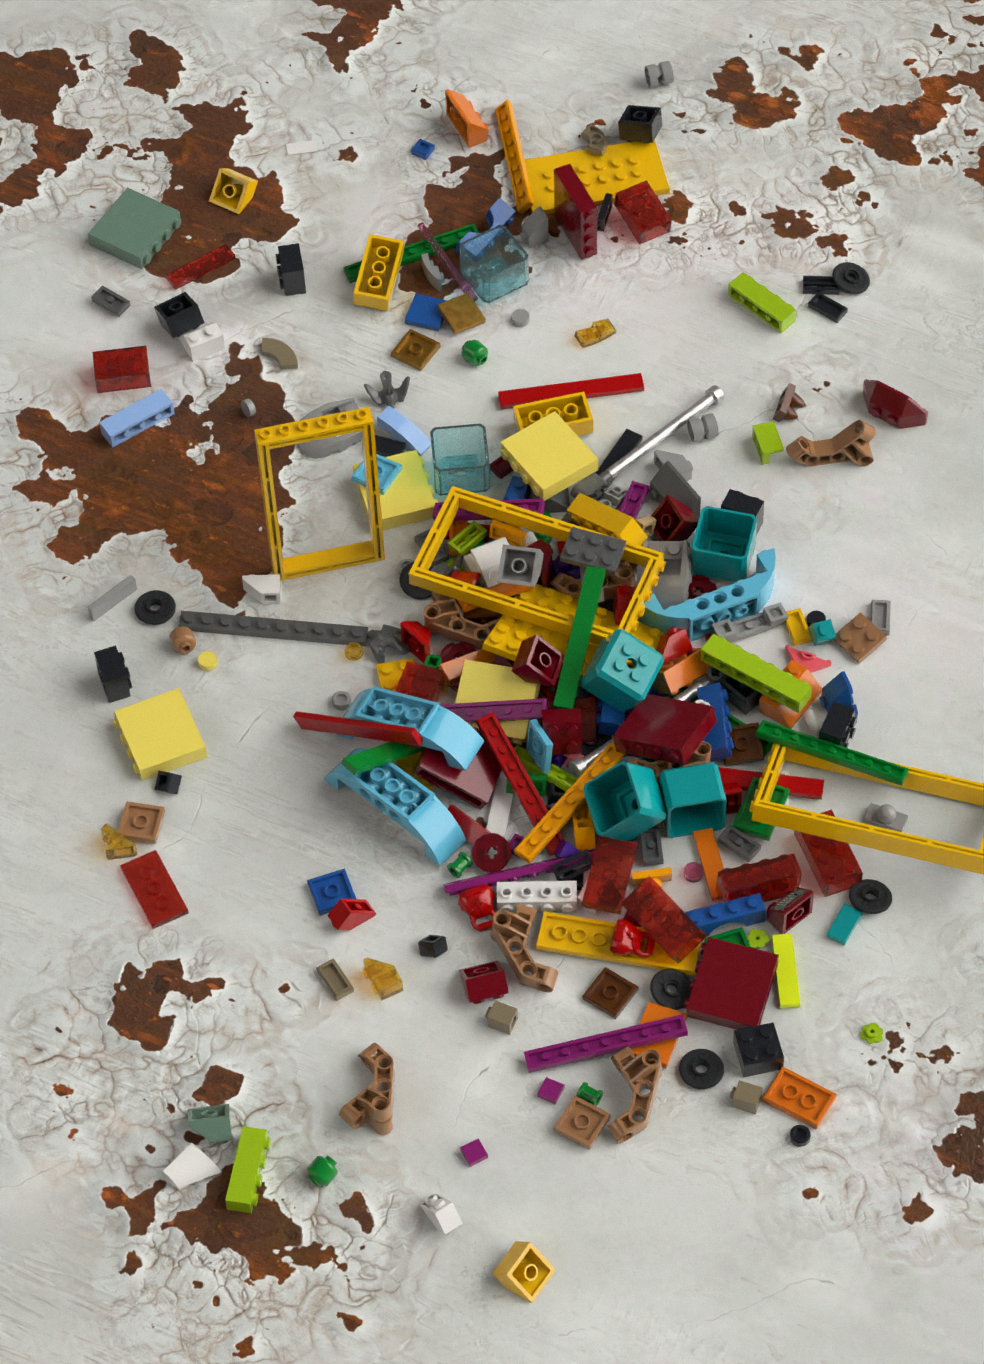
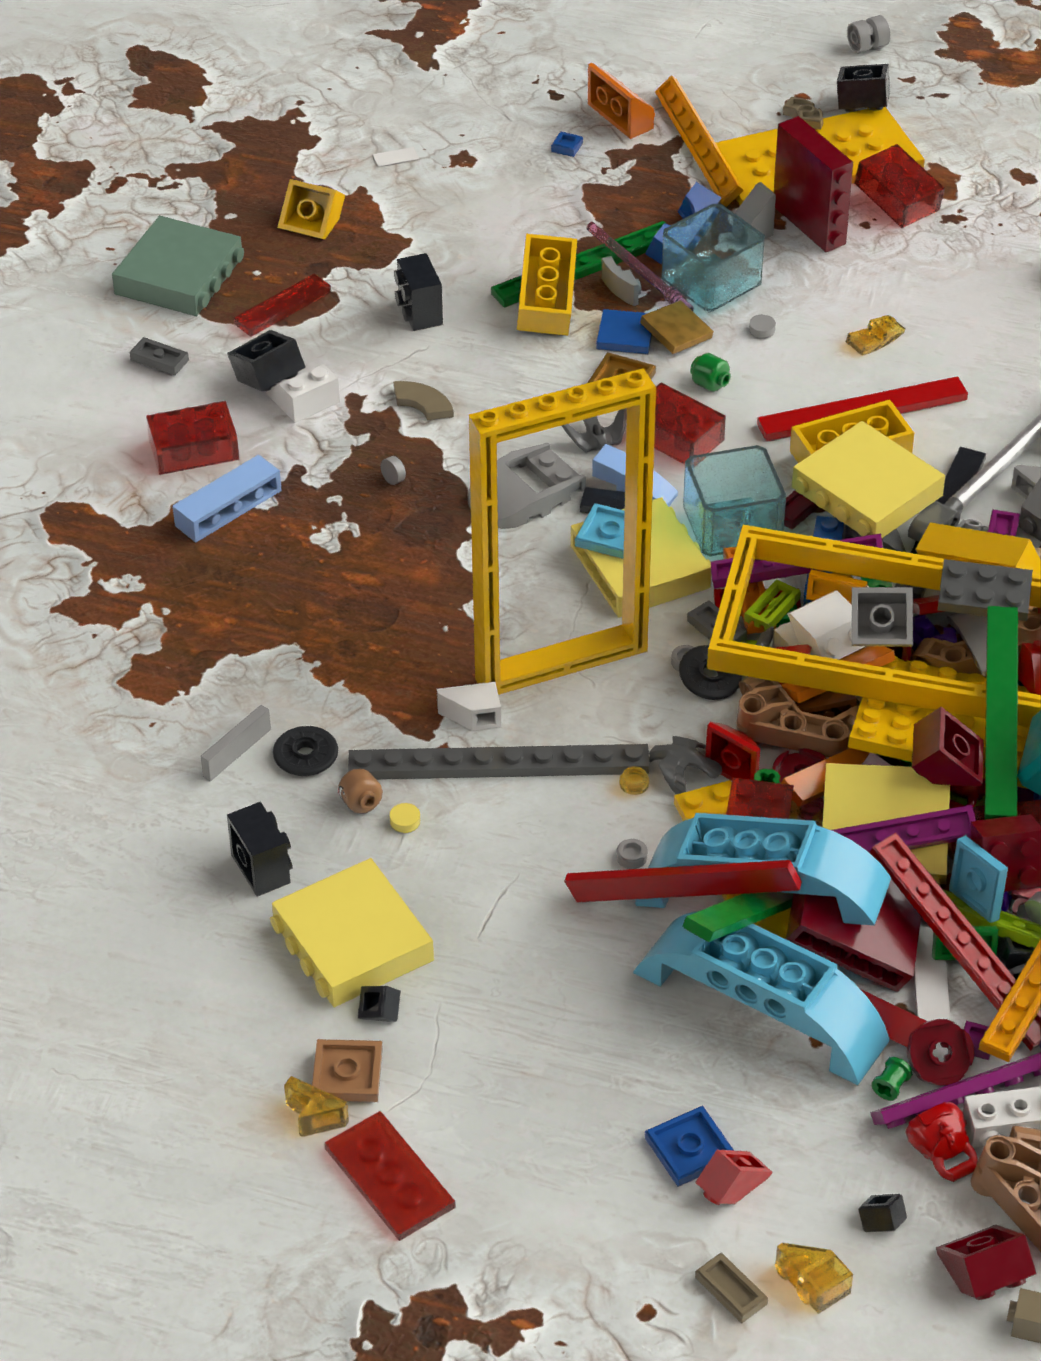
camera: 10 degrees left, 10 degrees down
none -> clear red brick [654,382,726,468]

